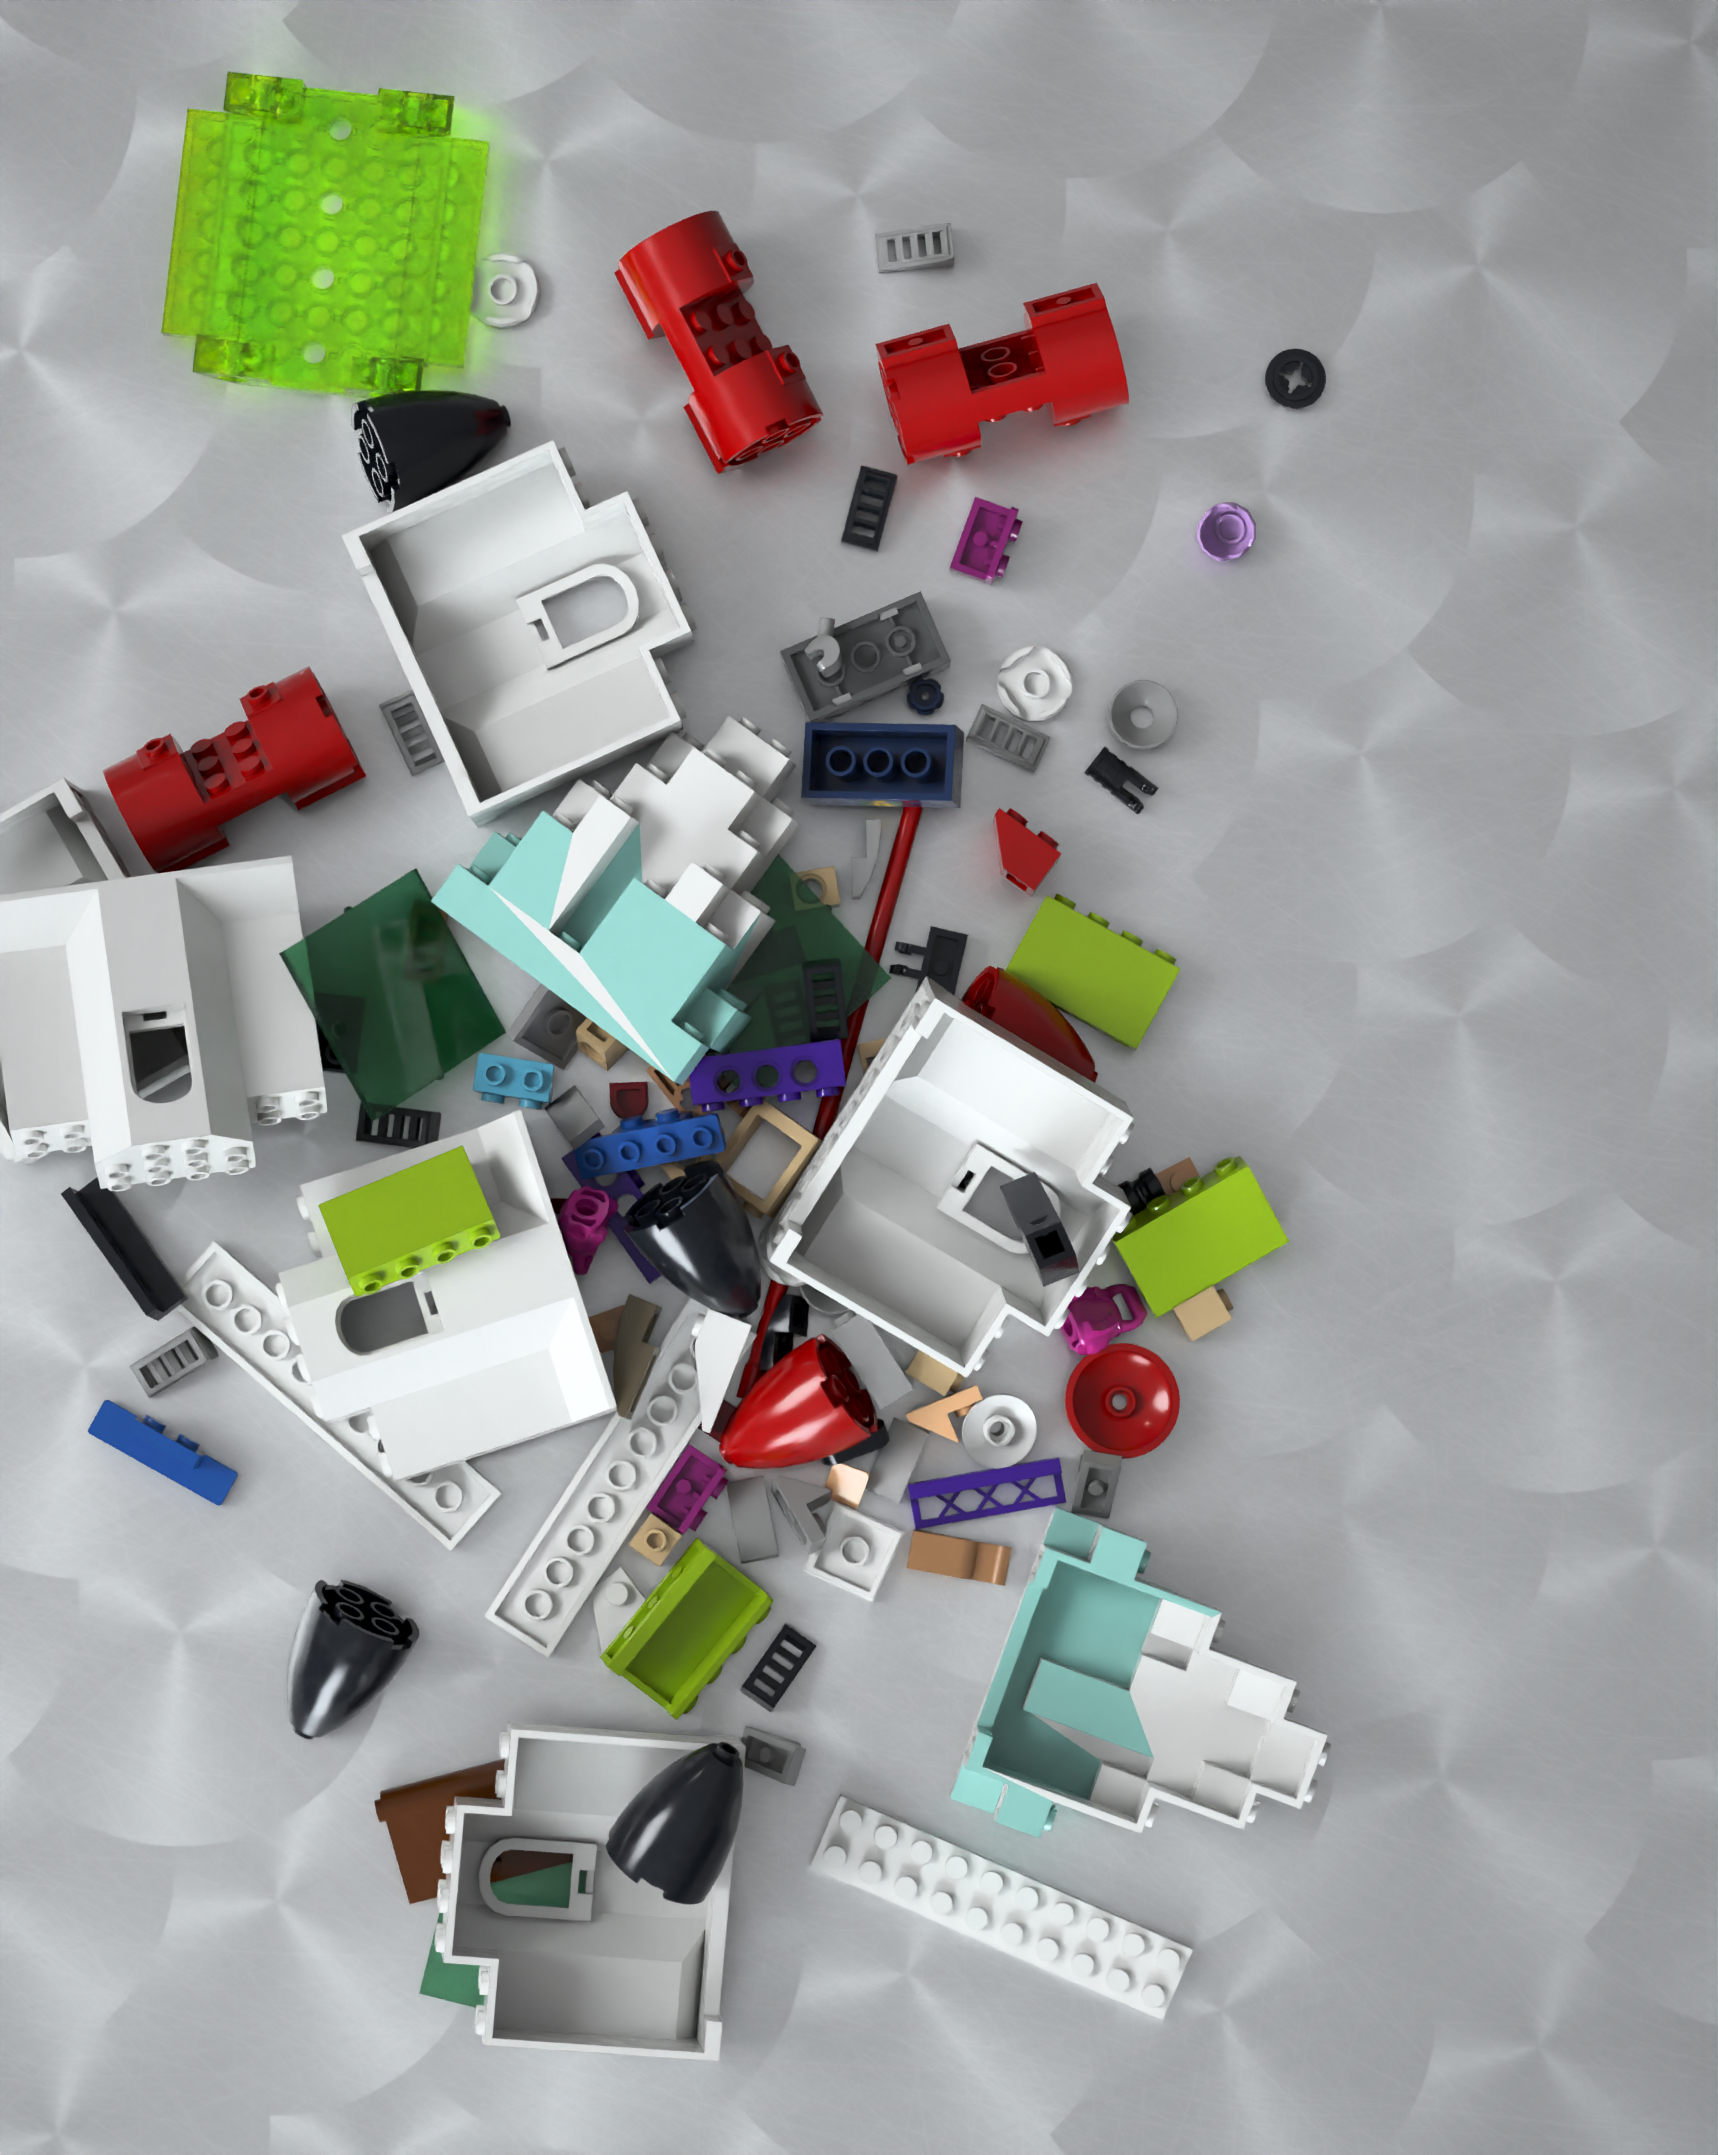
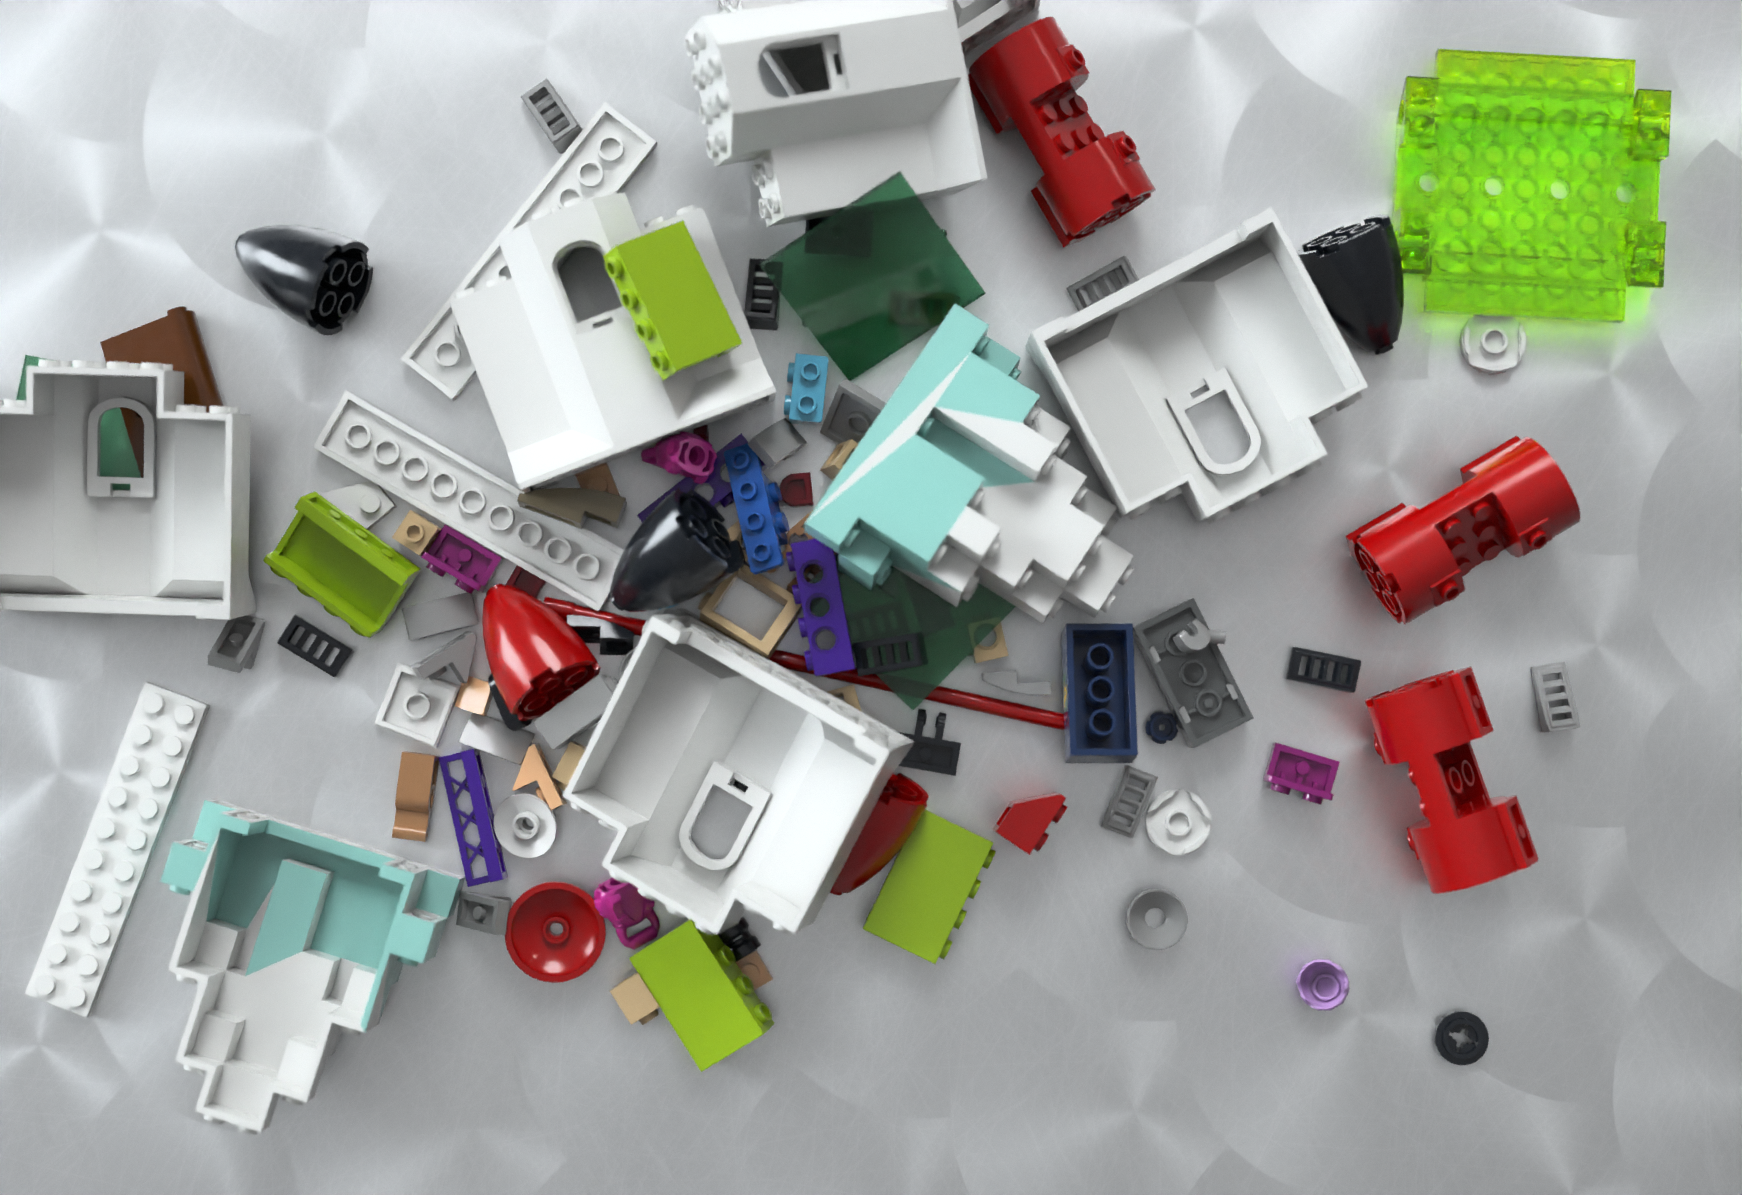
camera: 90 degrees right, 0 degrees up
black fence [61,1177,189,1321] -> none
blue bracket [88,1400,238,1506] -> none
black cylinder [605,1742,744,1905] -> none
white slope [691,1308,753,1433] -> none
black slope [999,1172,1079,1287] -> none
black hinge [1084,746,1159,814] -> none

